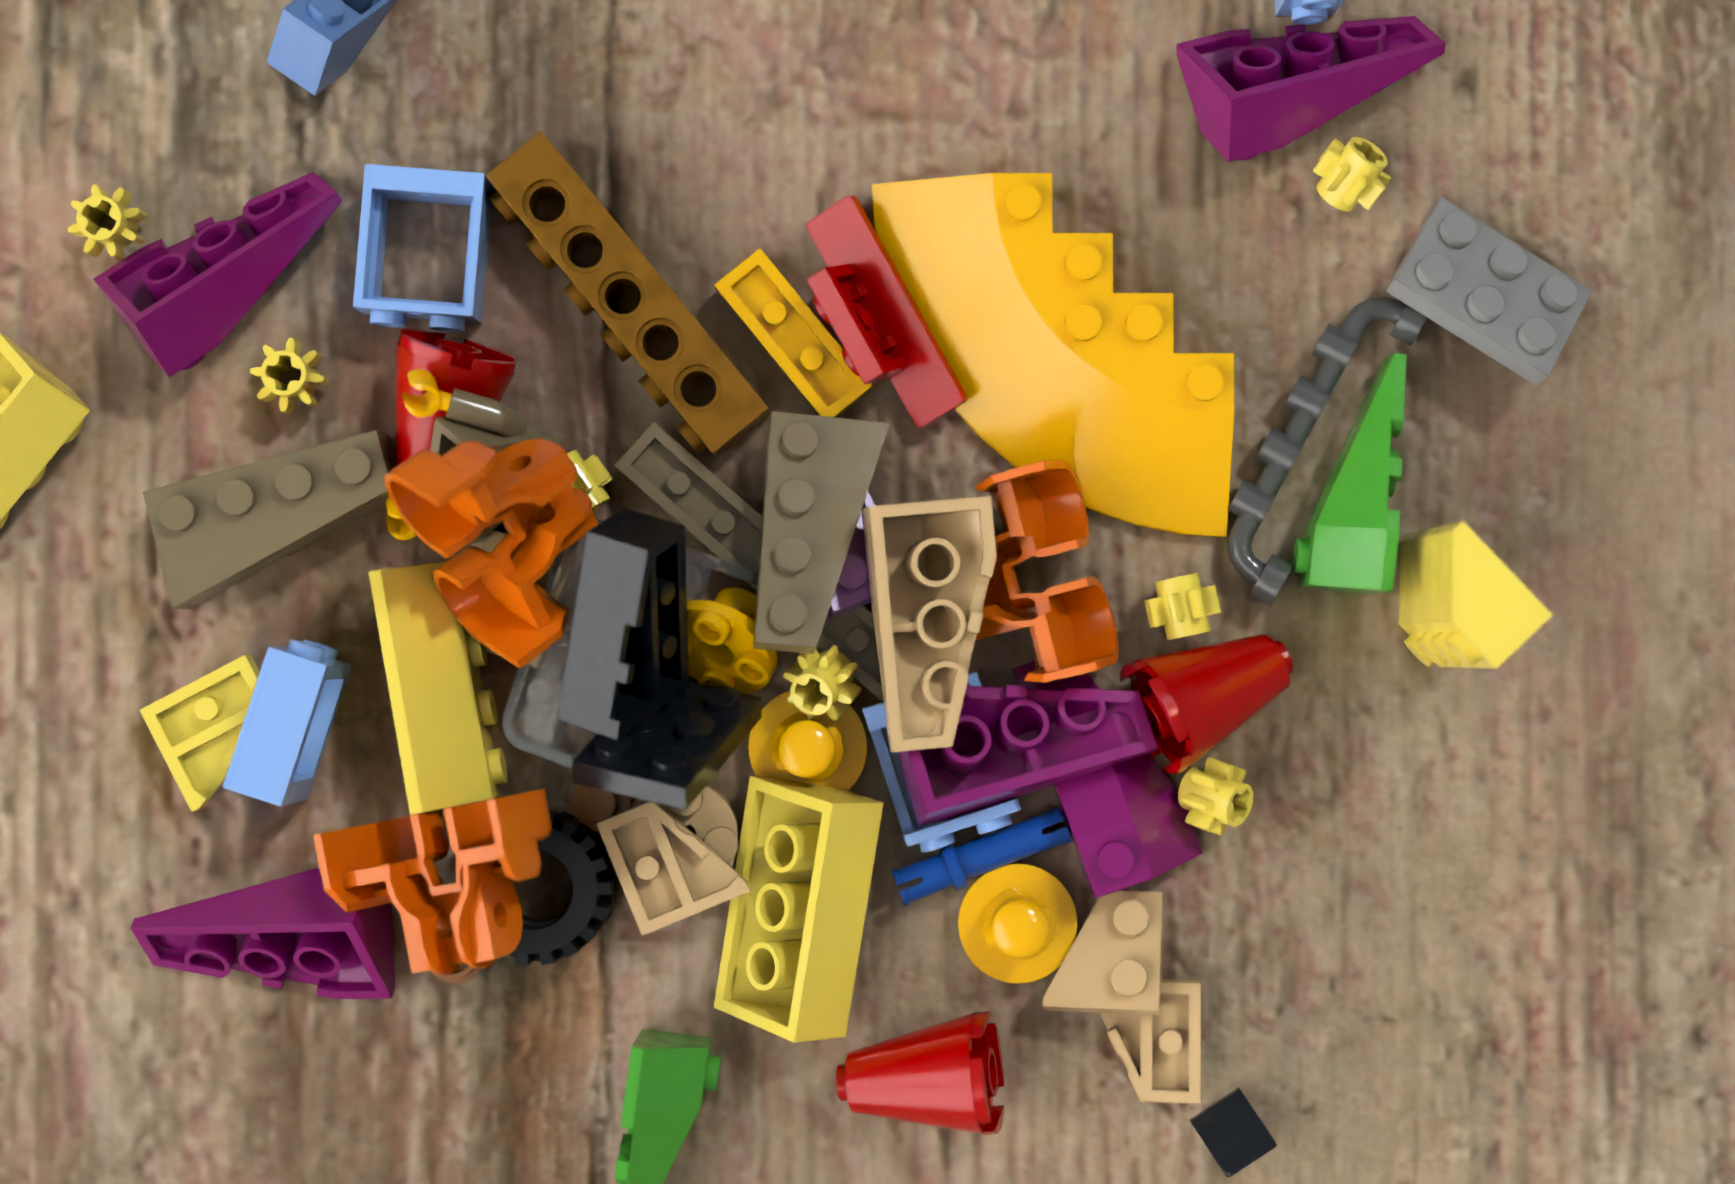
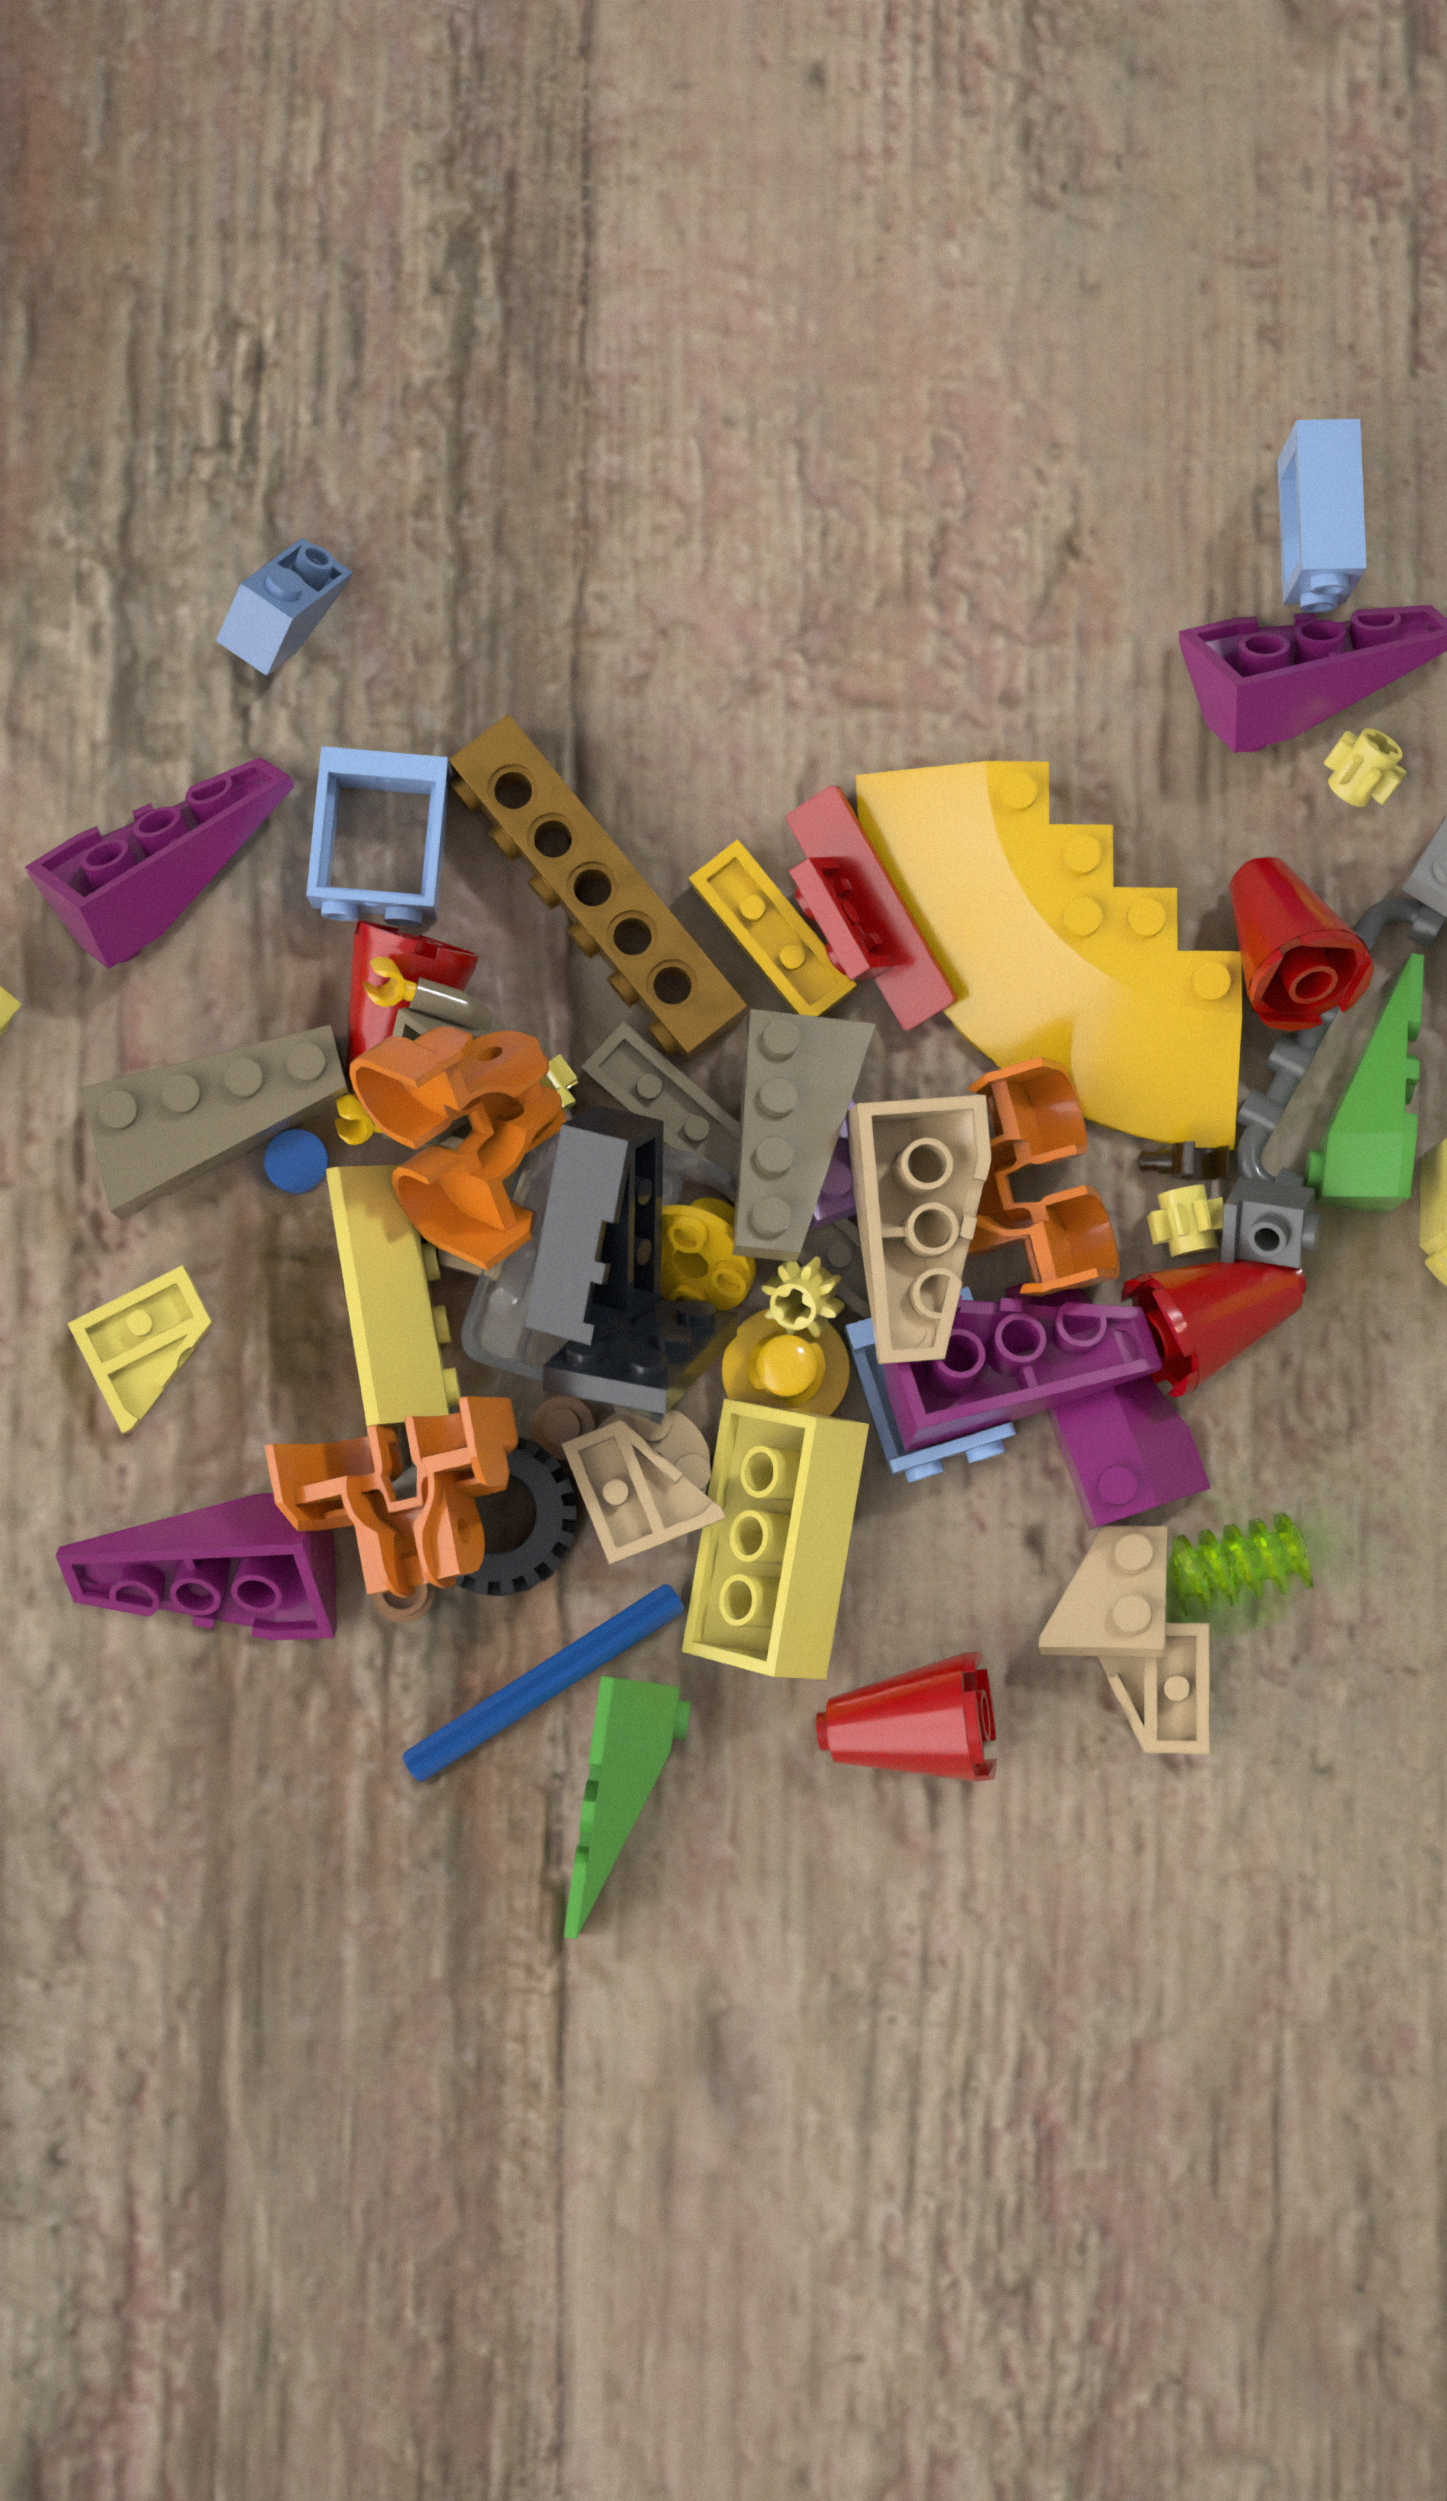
camera: 10 degrees left, 5 degrees down
light yellow gear [67,184,148,261] -> none
light blue window [222,639,352,807] -> none
light yellow gear [250,338,330,414] -> none
blue pin [891,806,1071,906] -> none
yellow plate [958,863,1077,984] -> none
light yellow gear [1178,757,1253,836] -> none
black slope [1190,1088,1277,1177] -> none
none -> blue tile [264,1129,330,1195]
none -> blue axle [402,1584,684,1782]
none -> dark brown piece [1139,1141,1230,1181]
none -> clear neon green piece [1170,1512,1314,1617]
none -> dark grey brick [1221,1178,1323,1268]
none -> red cone [1229,857,1374,1031]

